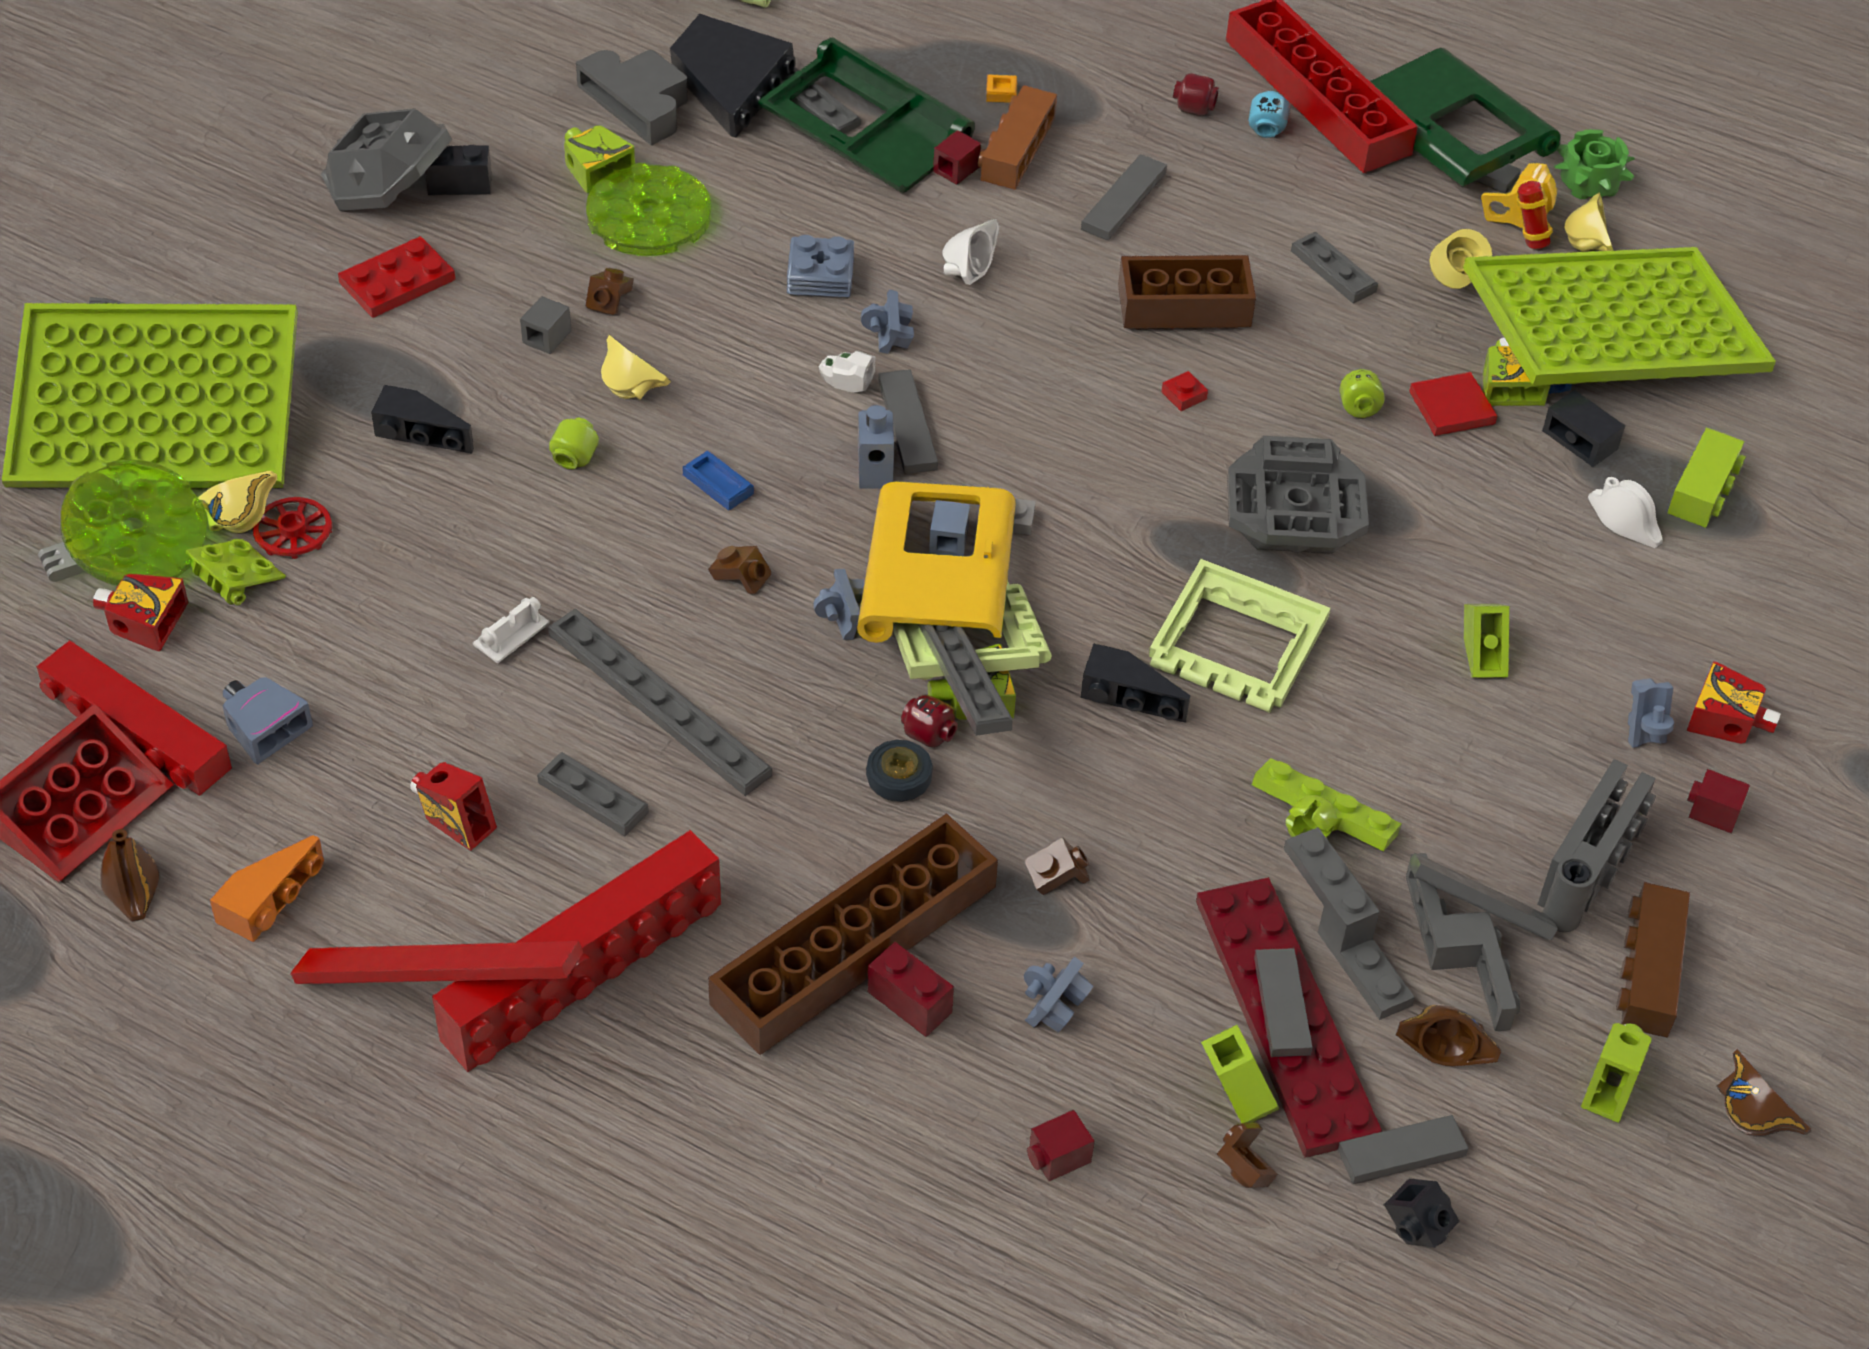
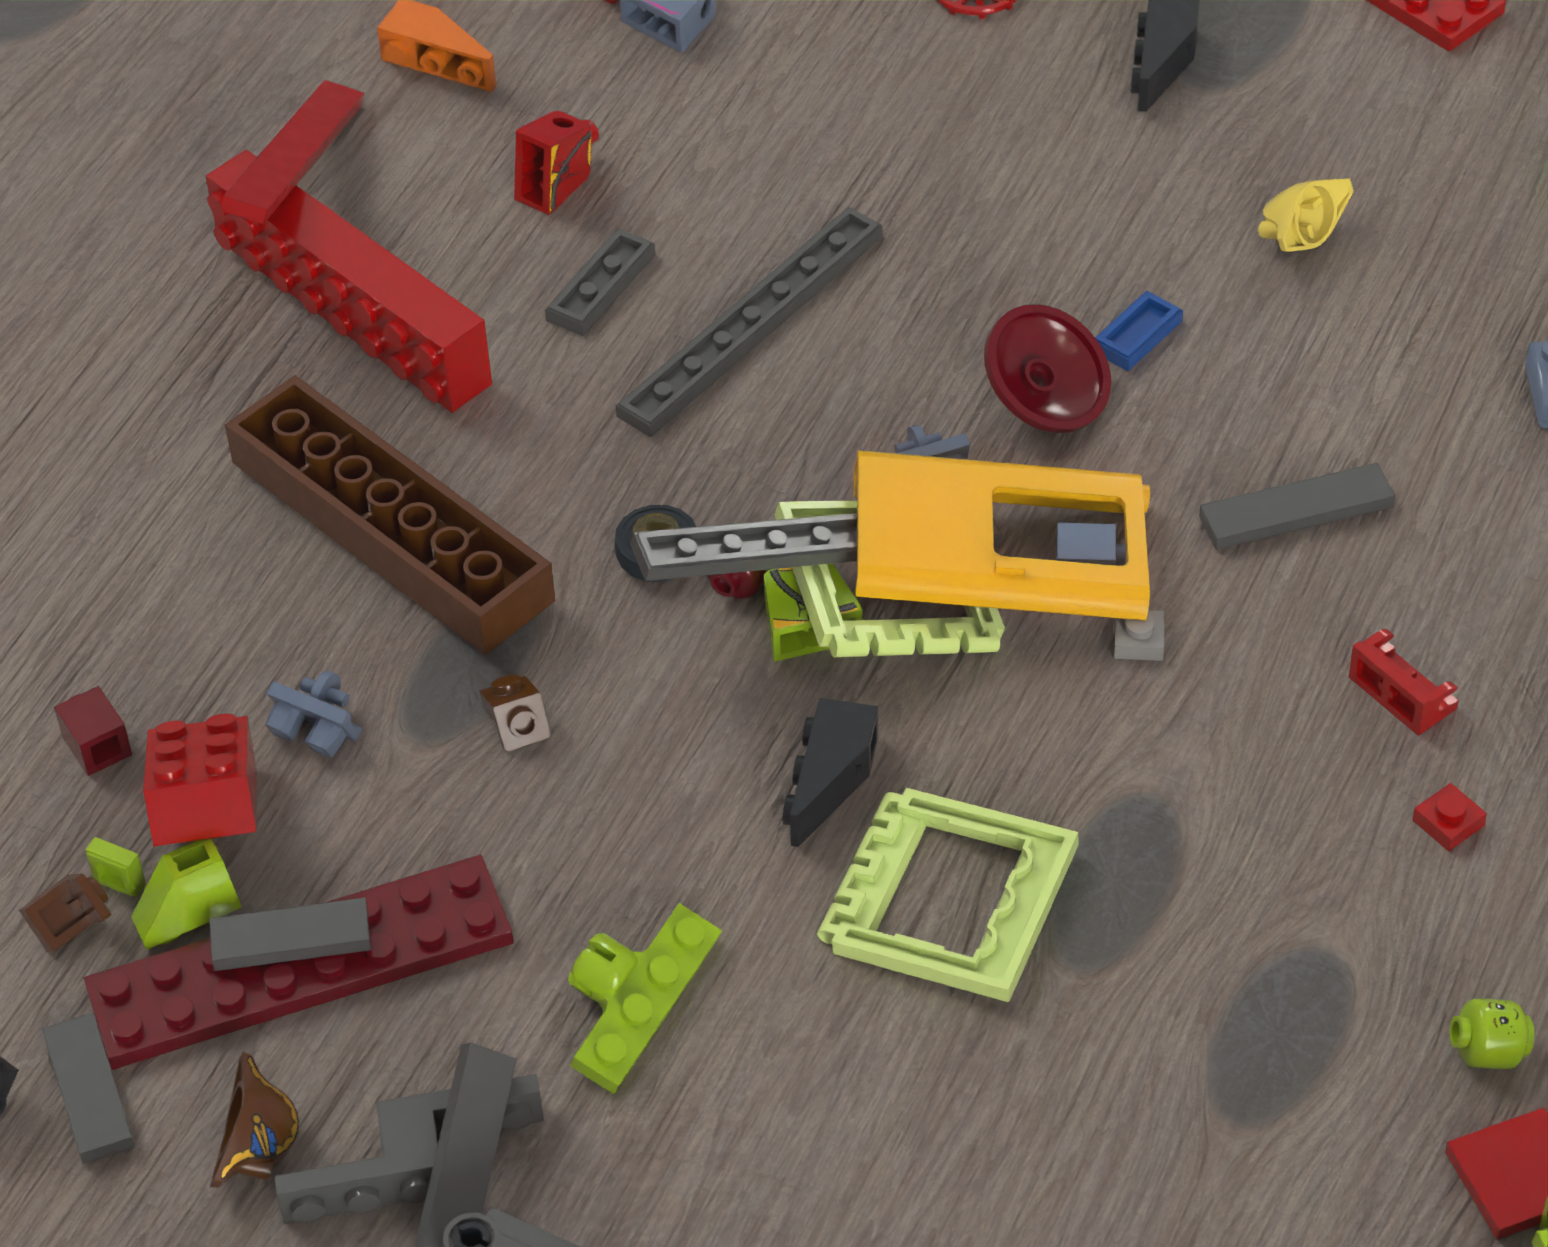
camera: 90 degrees right, 0 degrees up
white hinge [473,597,550,663] -> none
dark grey brick [520,296,571,354] -> none
lime head [549,418,599,469] -> none
reddish brown bracket [586,268,634,315] -> none
reddish brown bracket [708,546,771,594] -> none
white rock [819,350,875,393] -> none
sand blue torso [858,405,894,489] -> none
sand blue hips [861,289,914,354] -> none
dark red brick [867,942,954,1037] -> none
dark grey piece [1227,436,1369,554] -> none
dark grey bracket [1284,827,1415,1020] -> none
lime slope [1464,604,1509,677] -> none
none -> lime tile [85,837,146,897]
none -> red brick [143,713,257,847]
none -> dark red dish [984,304,1111,433]
none -> red hinge [1348,629,1459,736]

